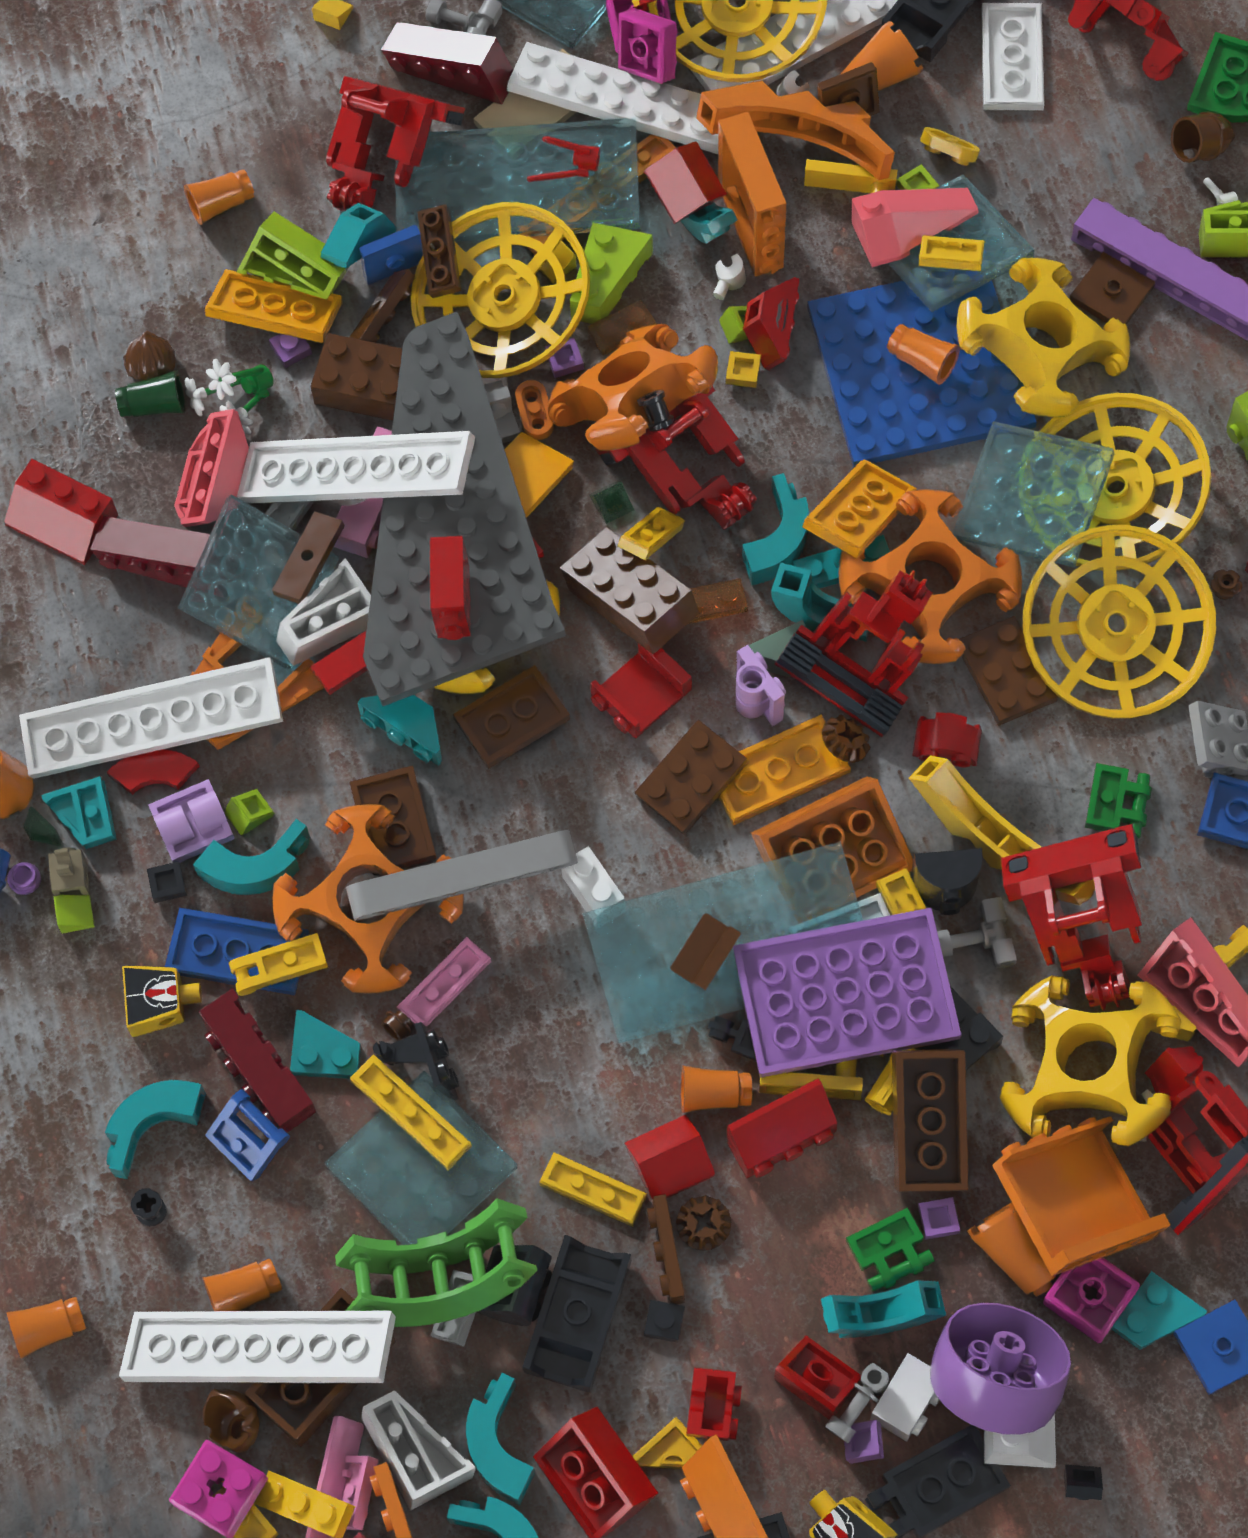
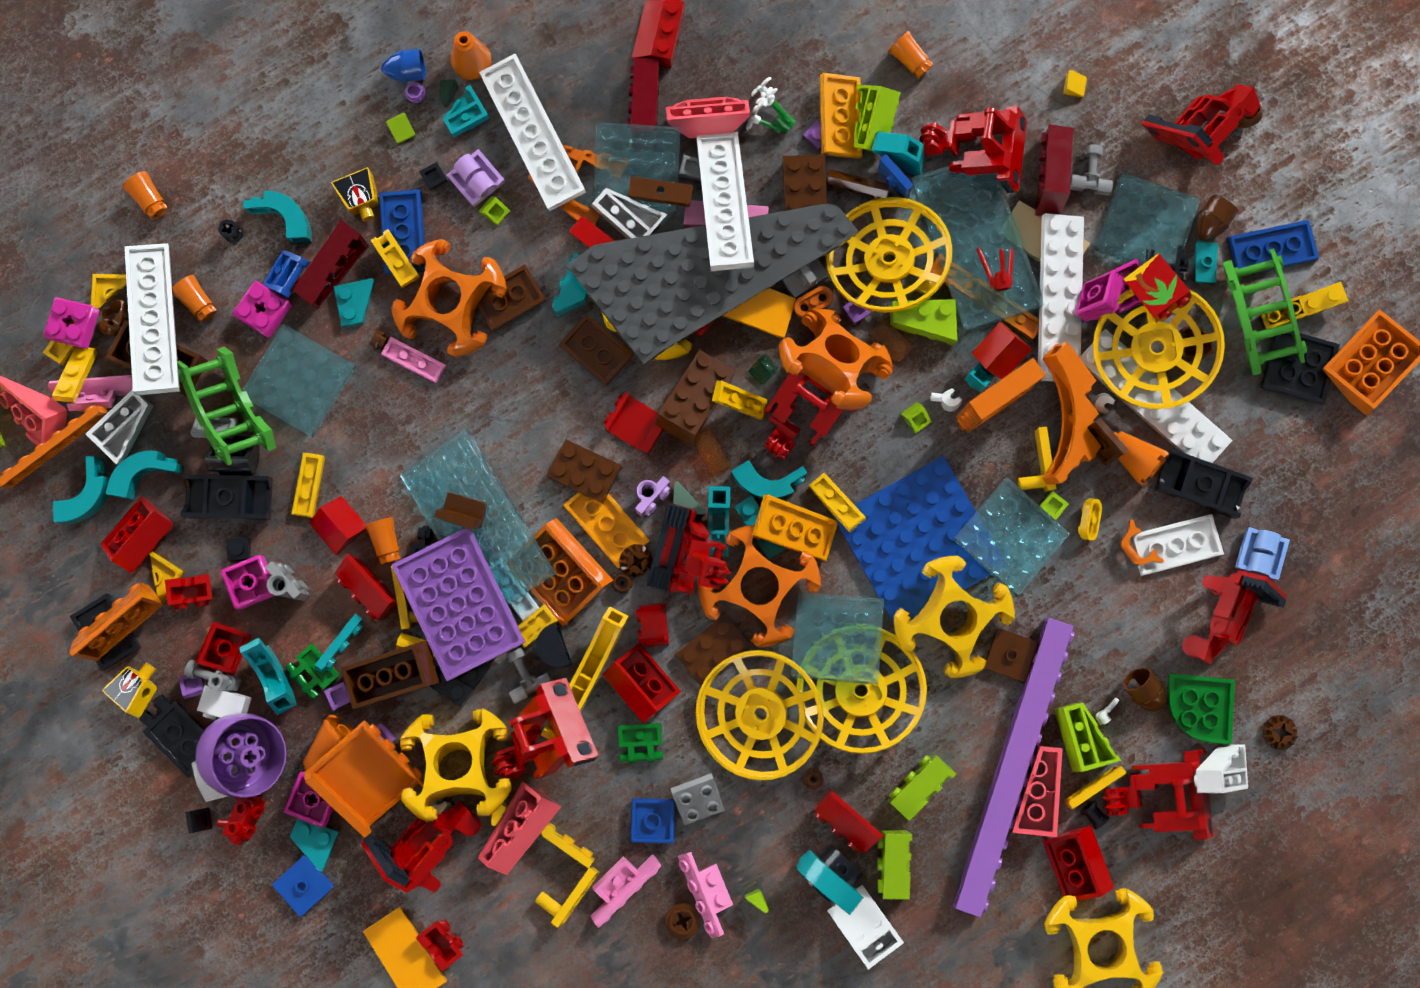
camera: 70 degrees right, 15 degrees up
dark tan brick [48,847,90,896] -> none
red tile [107,749,200,795] -> none
dark green plant [115,370,185,417] -> none
reddish brown hair [123,331,176,381] -> none
teal arch [193,819,310,895] -> none
light grey beam [345,830,578,920] -> none
yellow tile [350,1054,472,1171] -> none
black plate [373,1022,459,1101] -> none
reddish brown tile [417,204,461,298] -> none
red brick [430,536,471,640] -> none
white brick [561,846,626,929] -> none
black bush [637,390,675,431] -> none
reddish brown tile [647,1194,685,1304] -> none
reddish brown gear [676,1195,731,1251] -> none
yellow plate [726,351,761,388] -> none
red slope [743,277,800,370] -> none
coral wedge [852,188,978,267] -> none
orange plant [887,324,960,385] -> none
yellow plate [919,235,984,271] -> none
none -> yellow tile [90,274,127,310]
none -> red brick [217,794,266,846]
none -> dark pink brick [221,555,276,610]
none -> dark pink brick [232,280,292,338]
none -> light grey plate [265,561,311,601]
none -> teal plate [315,613,363,674]
none -> red slope [602,643,681,724]
none -> reddish brown plate [612,573,633,594]
none -> yellow tile [808,473,866,533]
none -> orange helmet [1120,519,1164,565]

